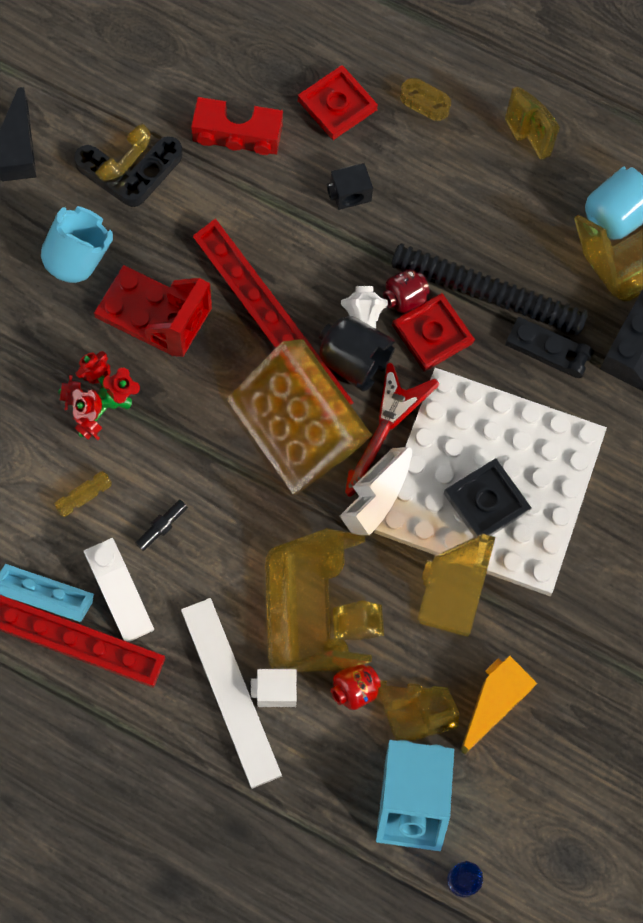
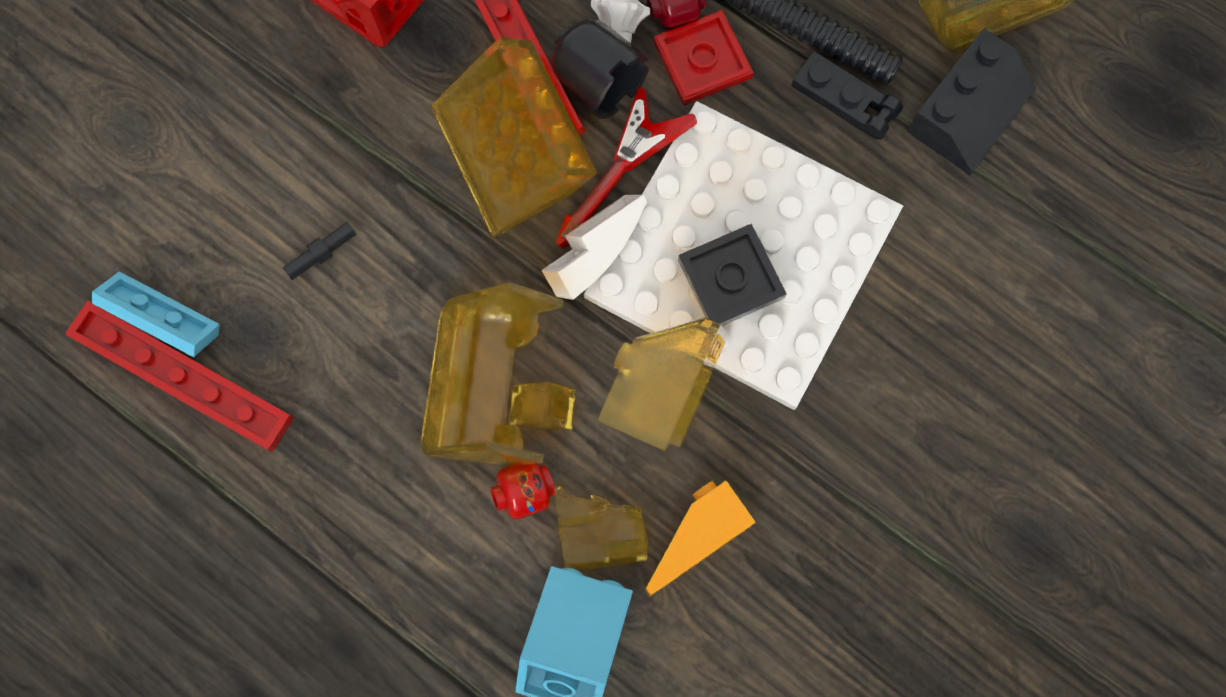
camera: 15 degrees right, 5 degrees up
clear yellow axle [54,471,112,517] -> none
red plant [58,351,140,440] -> none
white slope [84,538,154,642] -> none
white tile [181,598,282,789] -> none
white brick [251,669,297,707] -> none

